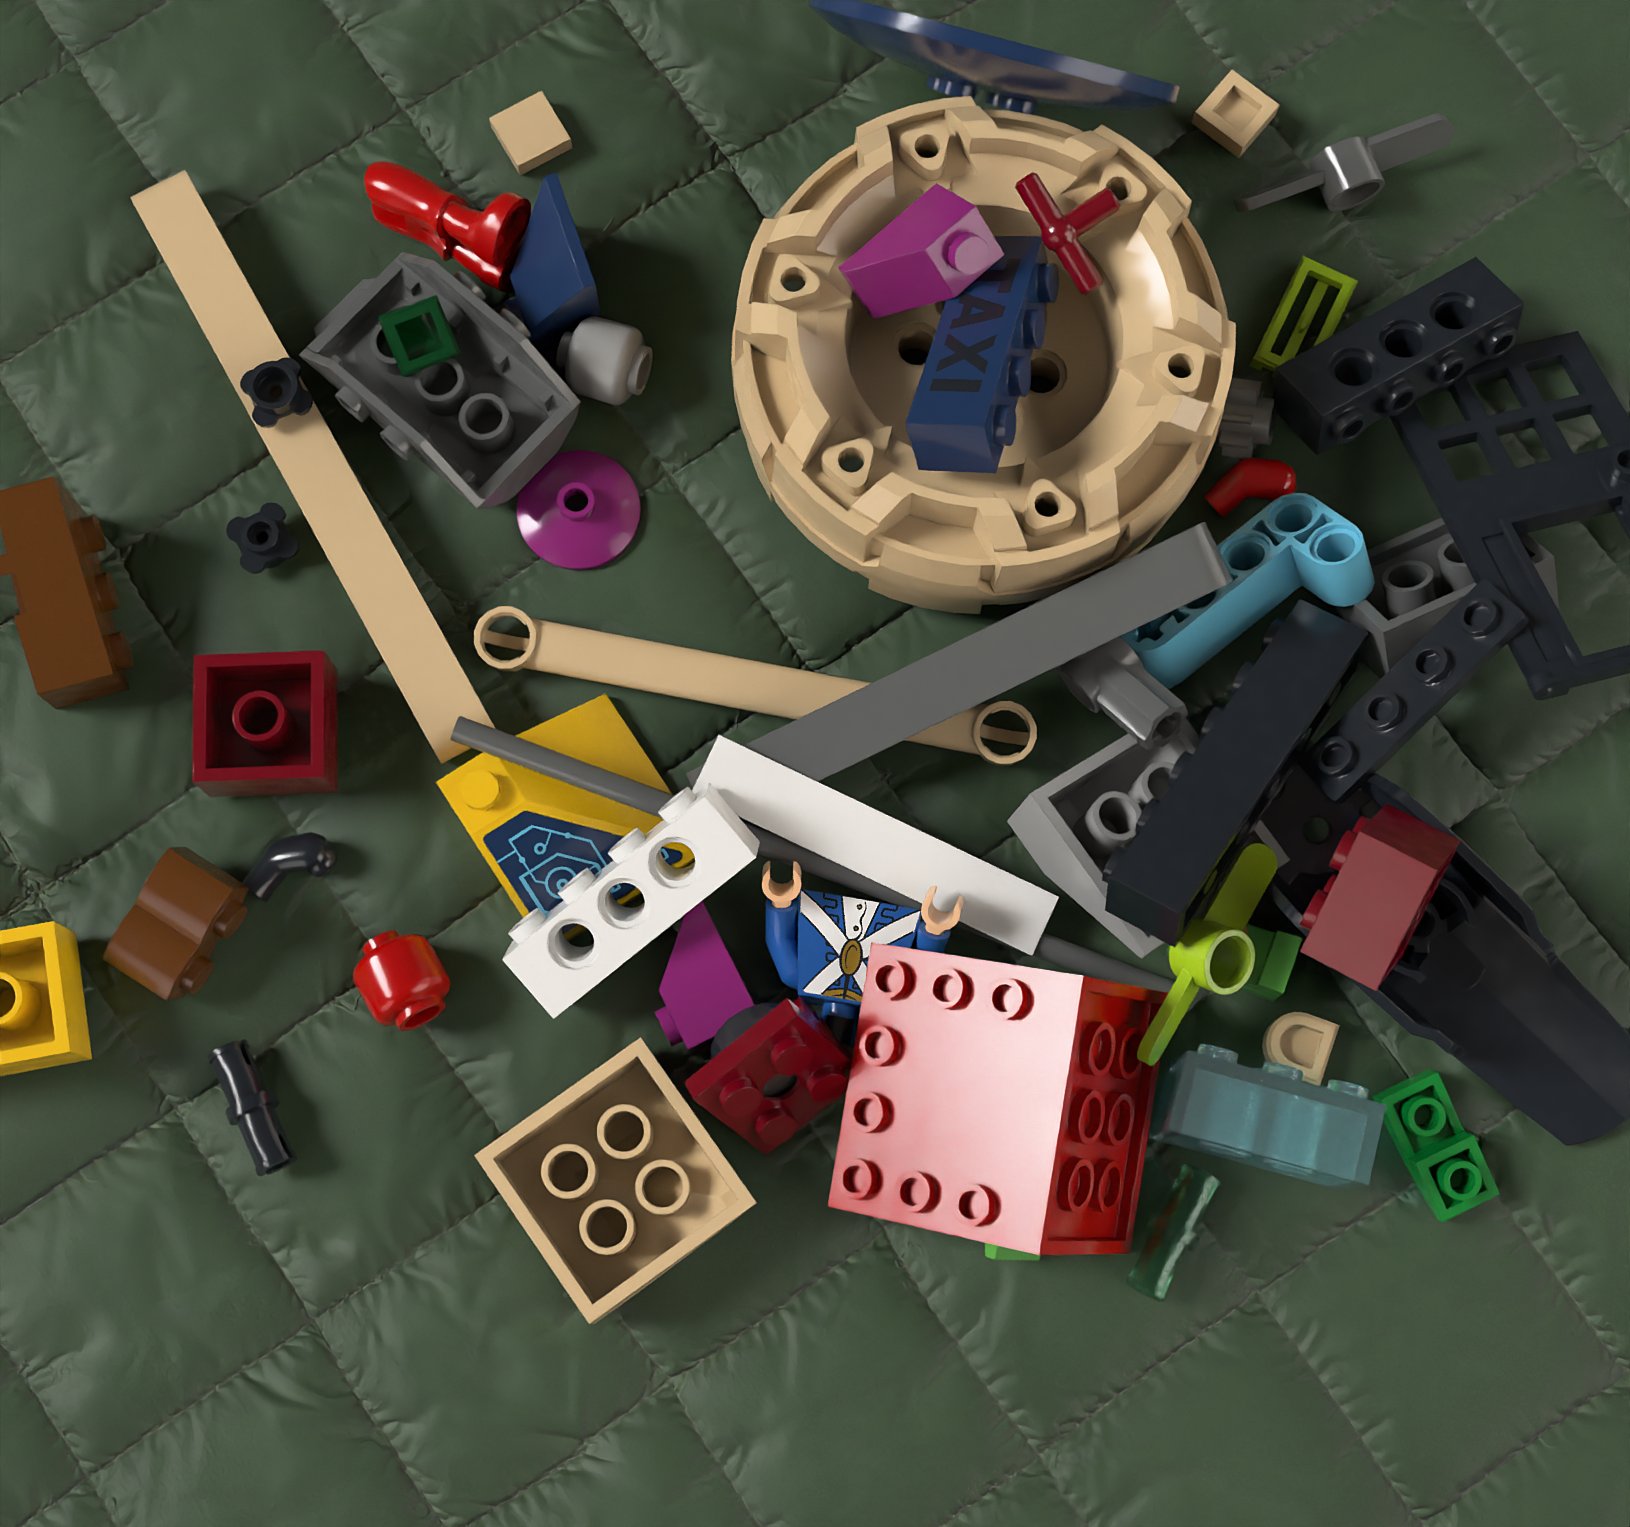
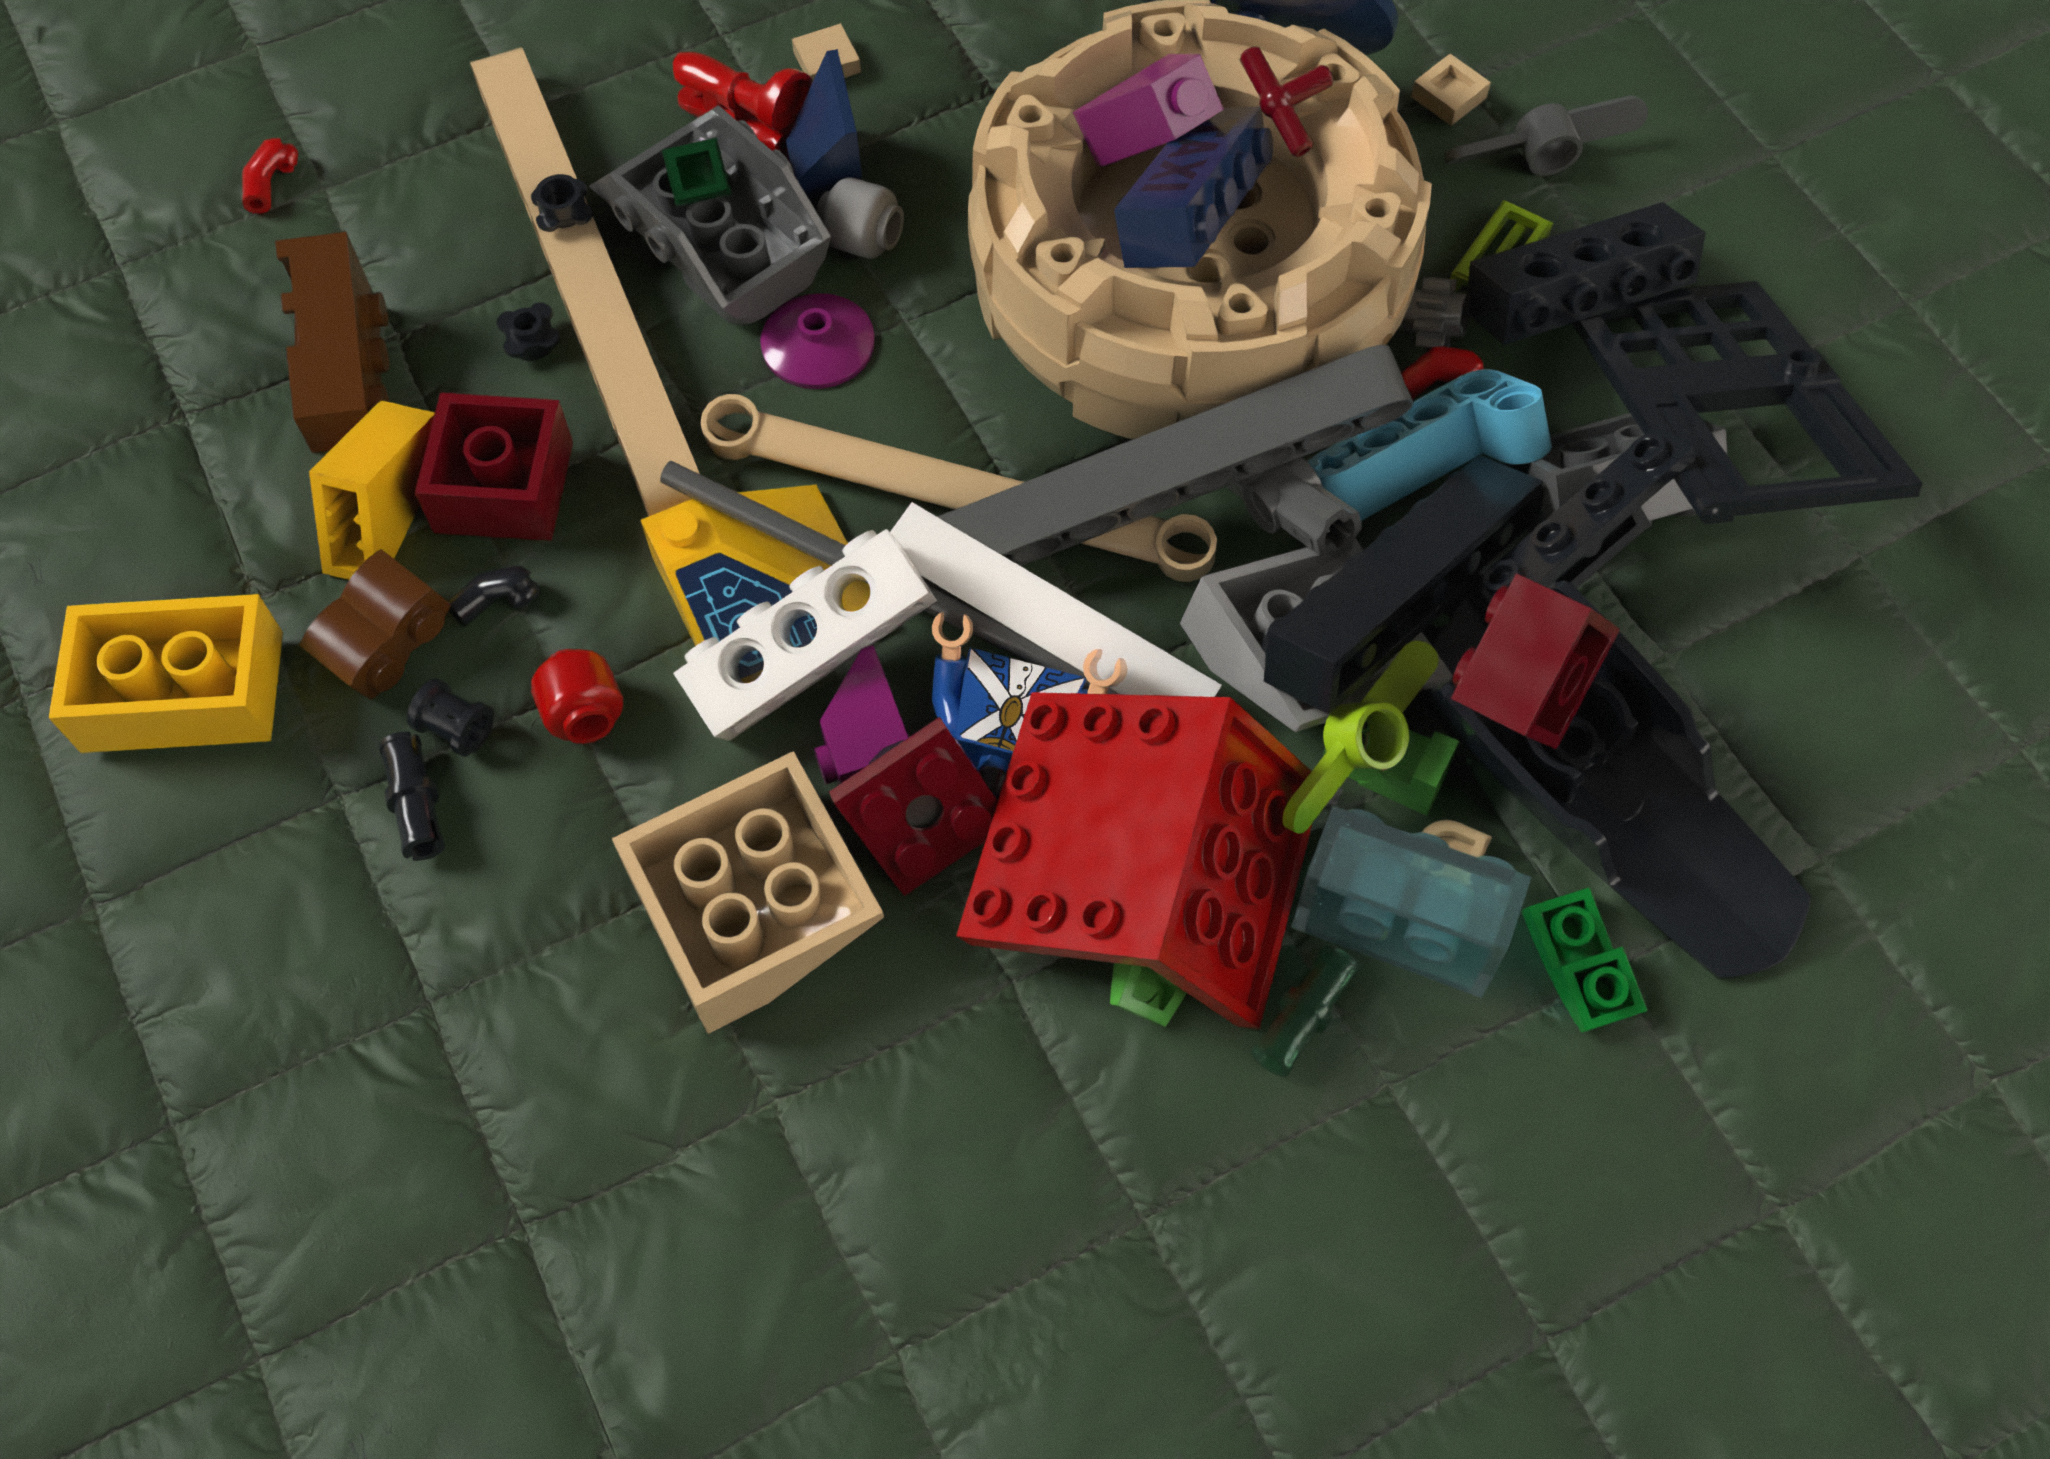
camera: 10 degrees right, 15 degrees down
none -> yellow slope [309,400,435,580]
none -> black bush [407,678,494,757]

